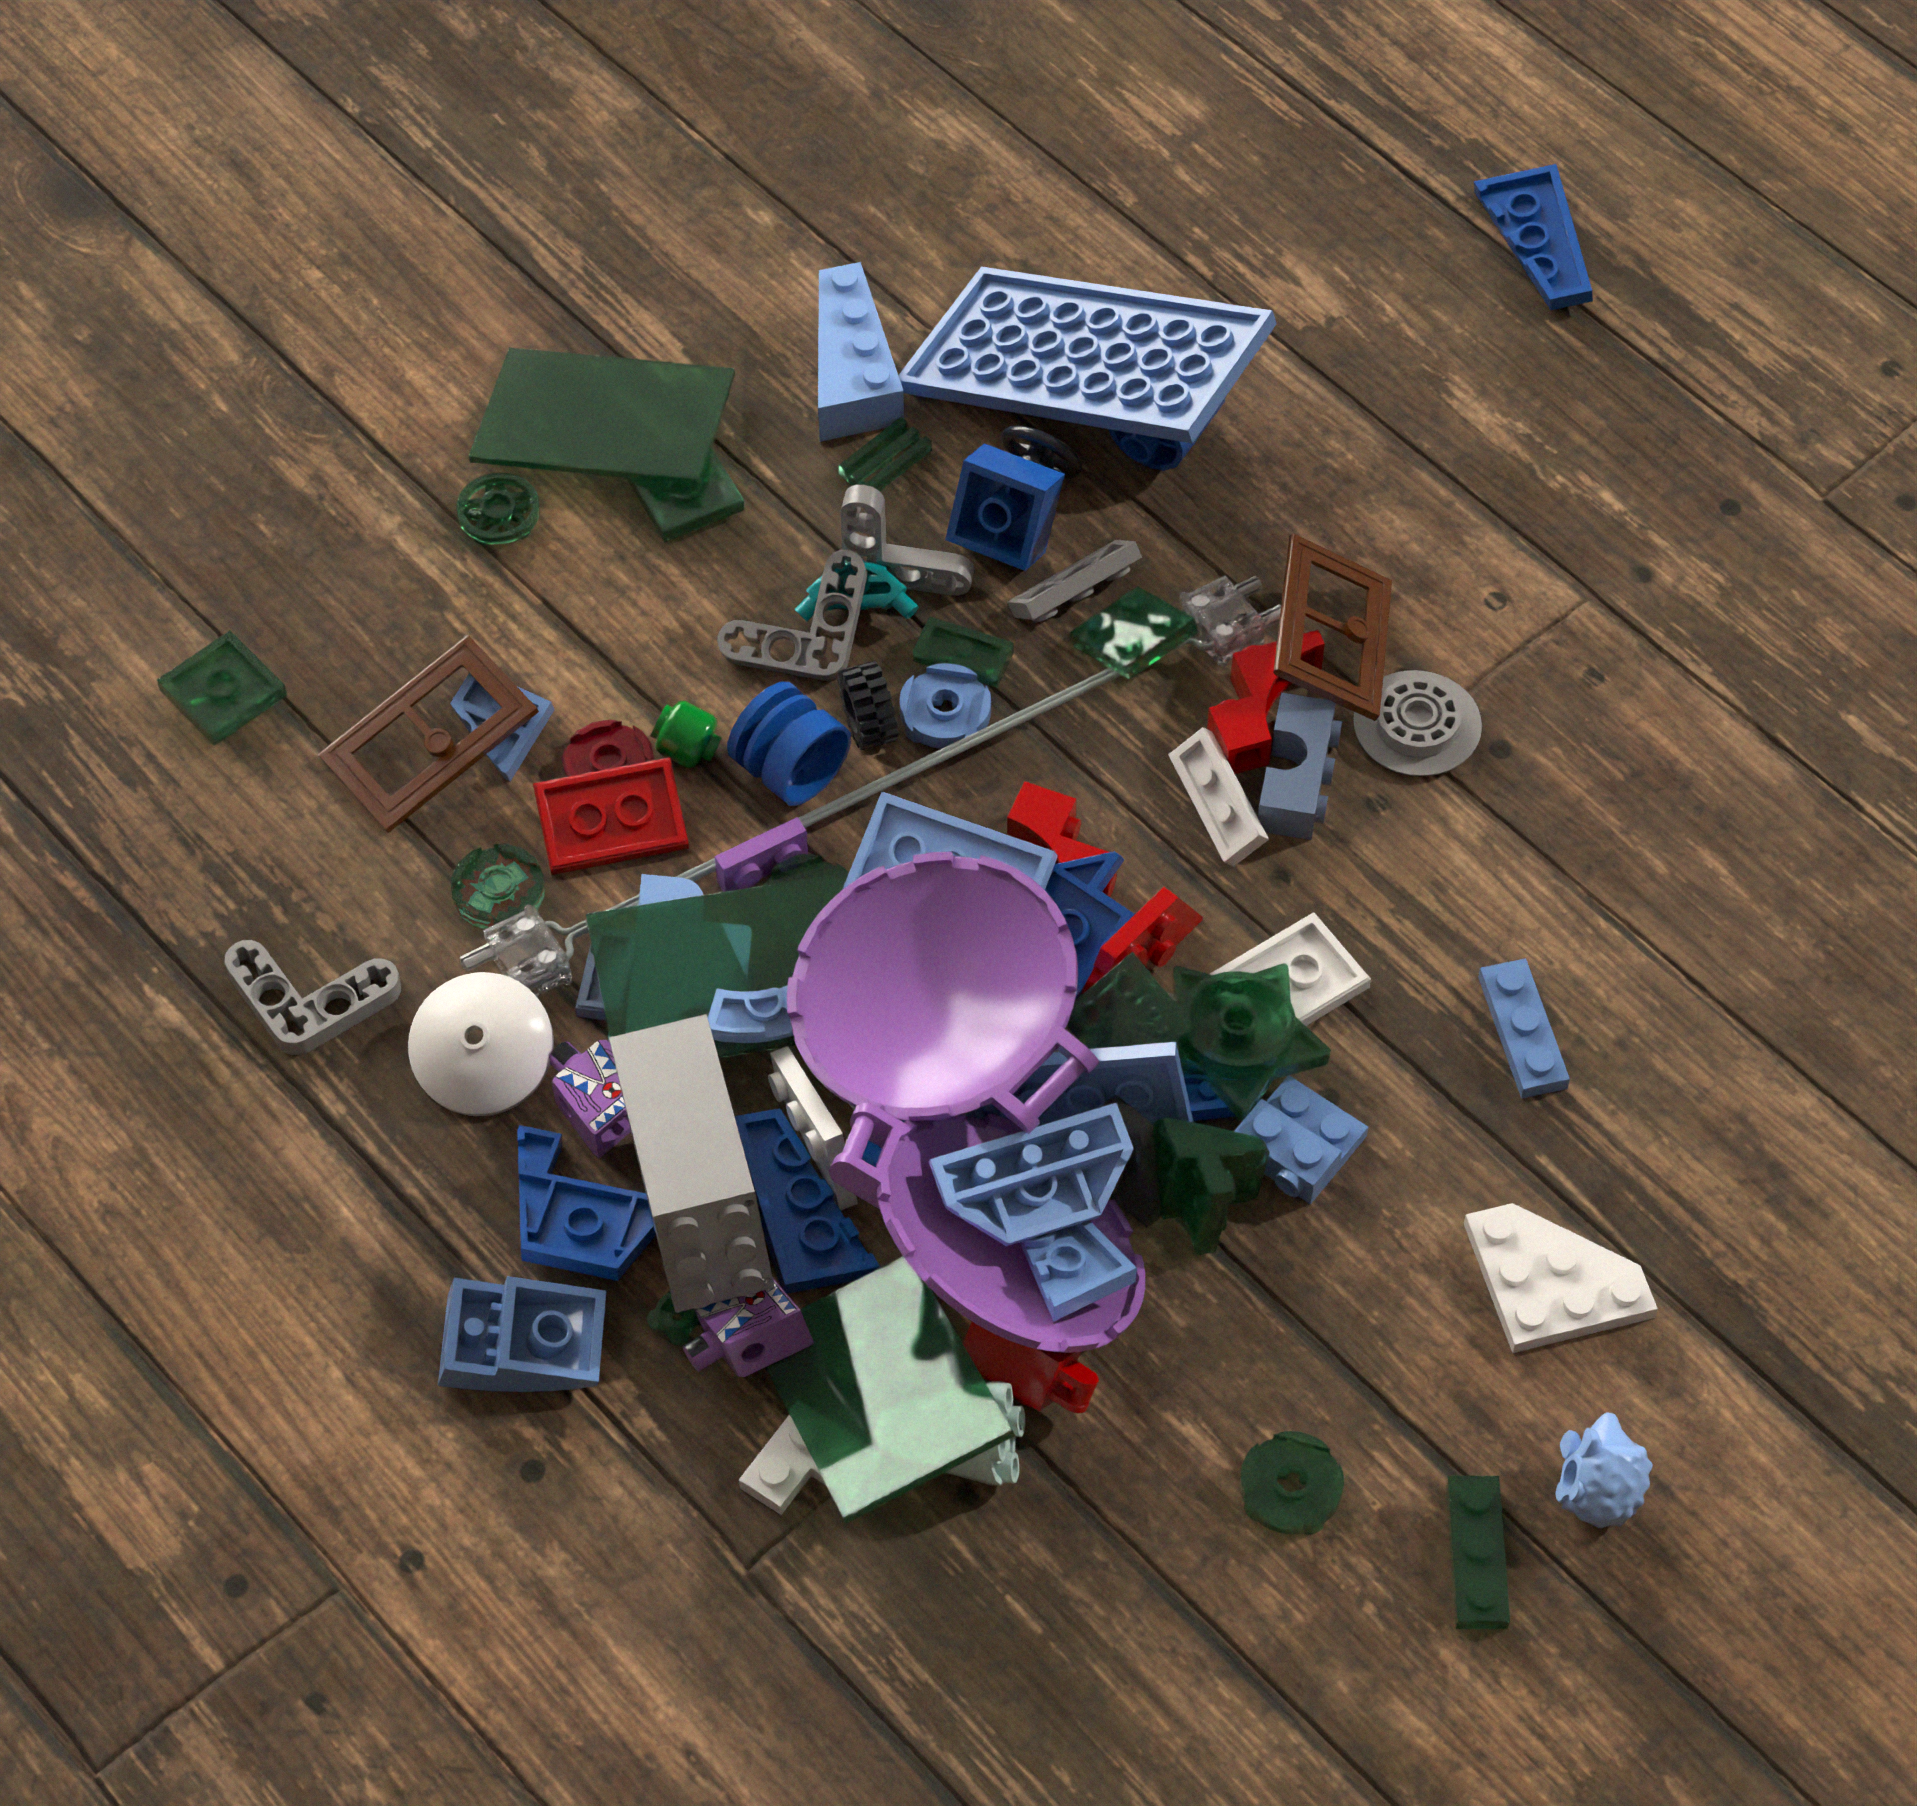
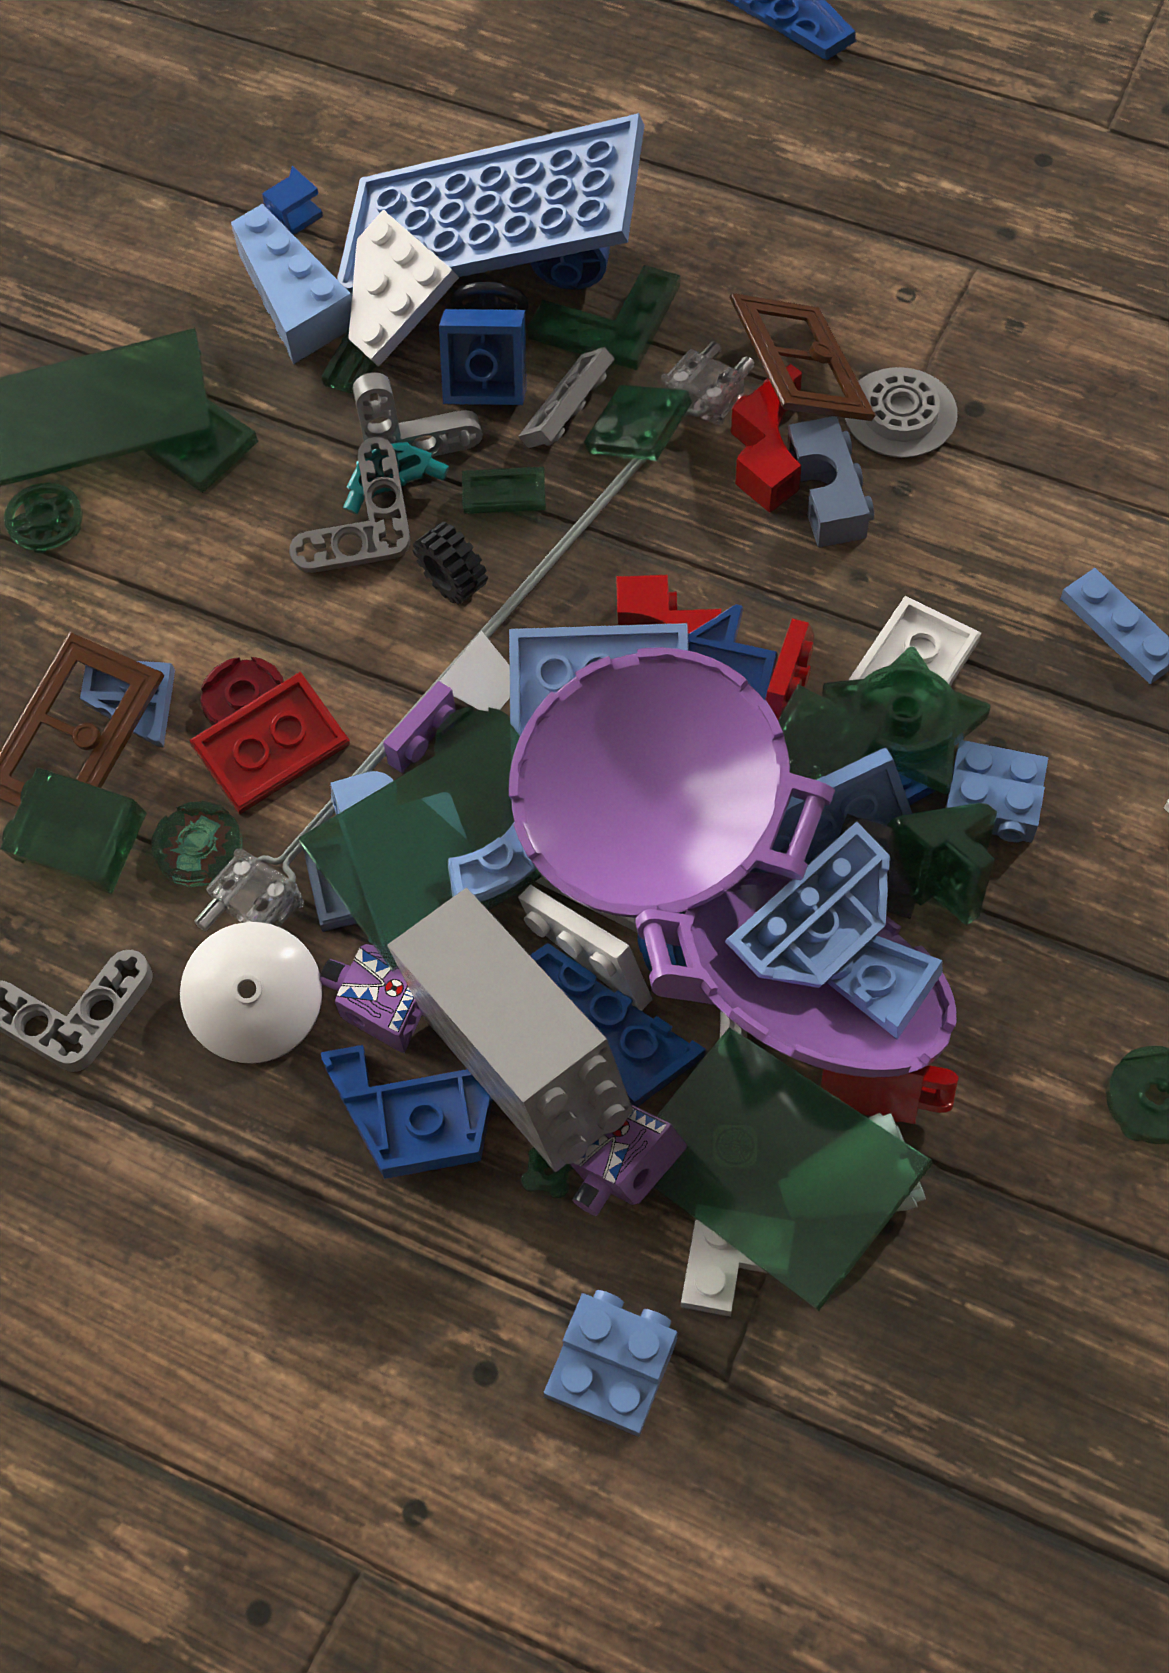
camera: 20 degrees left, 5 degrees up
medium blue slope [438,1276,606,1392] -> none
green head [650,701,722,768] -> none
blue wheel [727,682,851,806] -> none
medium blue plate [900,663,991,749] -> none
white plate [1168,727,1269,867] -> none
none -> clear green panel [0,767,147,894]
none -> blue window [262,166,323,235]
none -> white plate [349,210,459,367]
none -> white sticker [440,631,510,716]
none -> clear green plate [527,265,680,371]
none -> medium blue plate [543,1290,677,1437]

